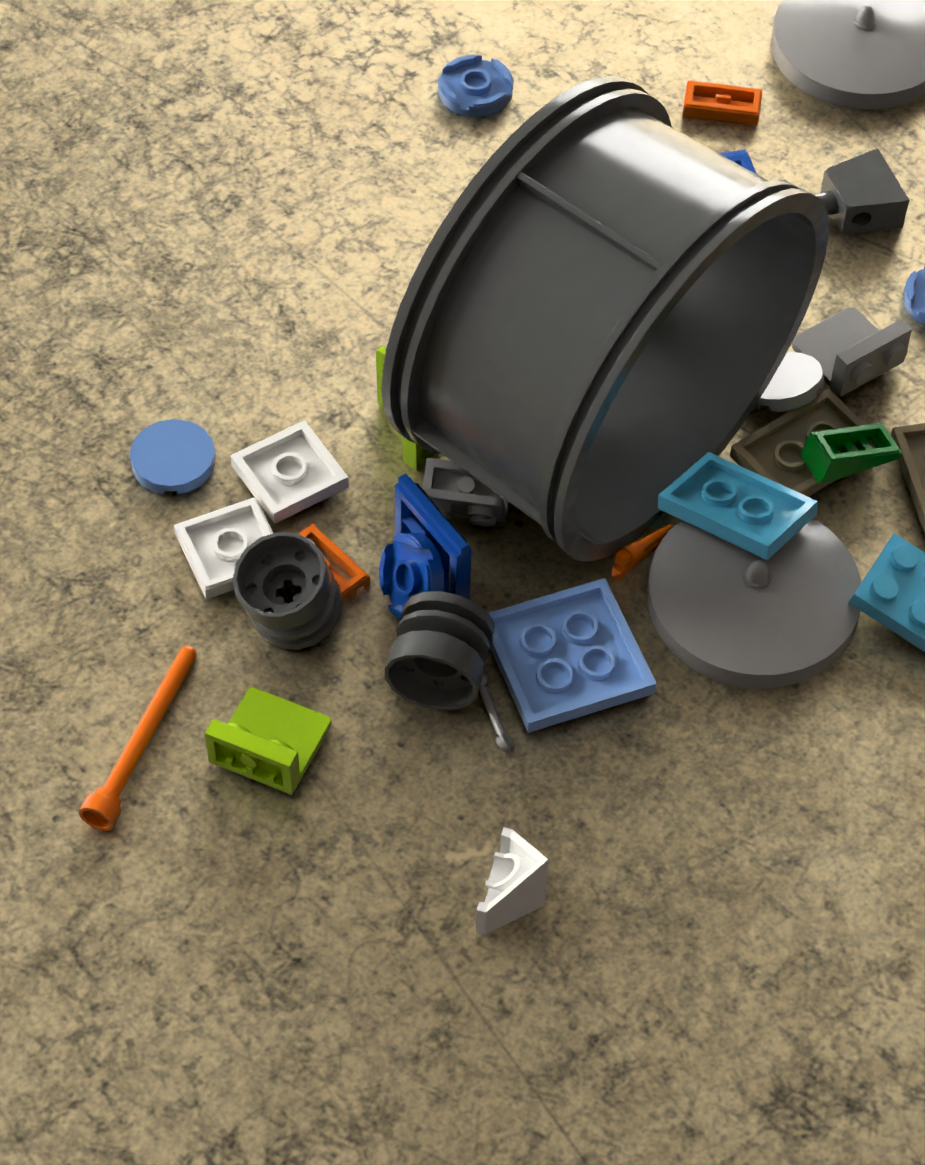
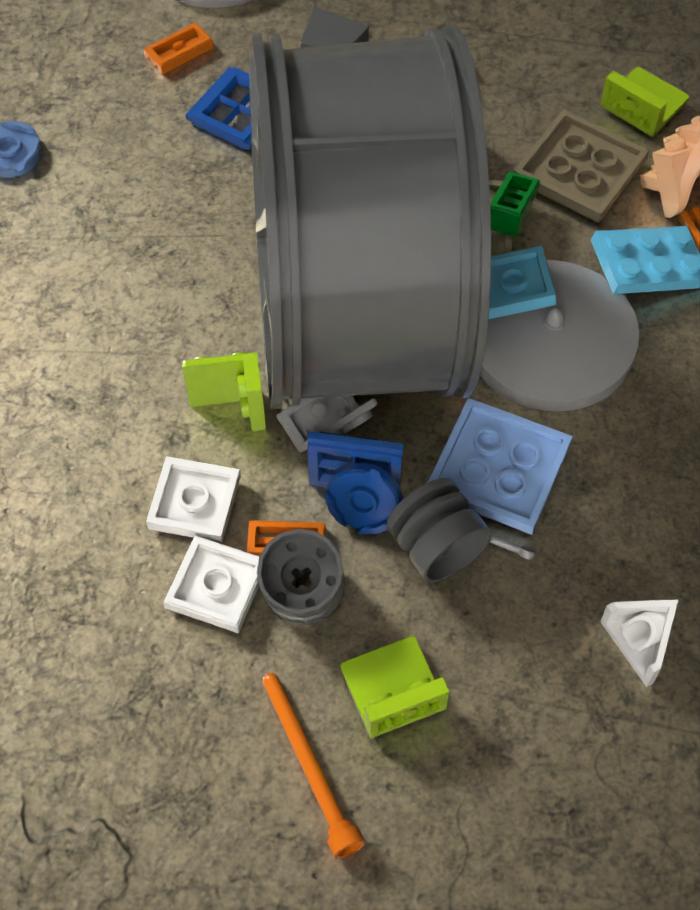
camera: 45 degrees left, 5 degrees up
medium blue tile [129,419,216,494] -> none

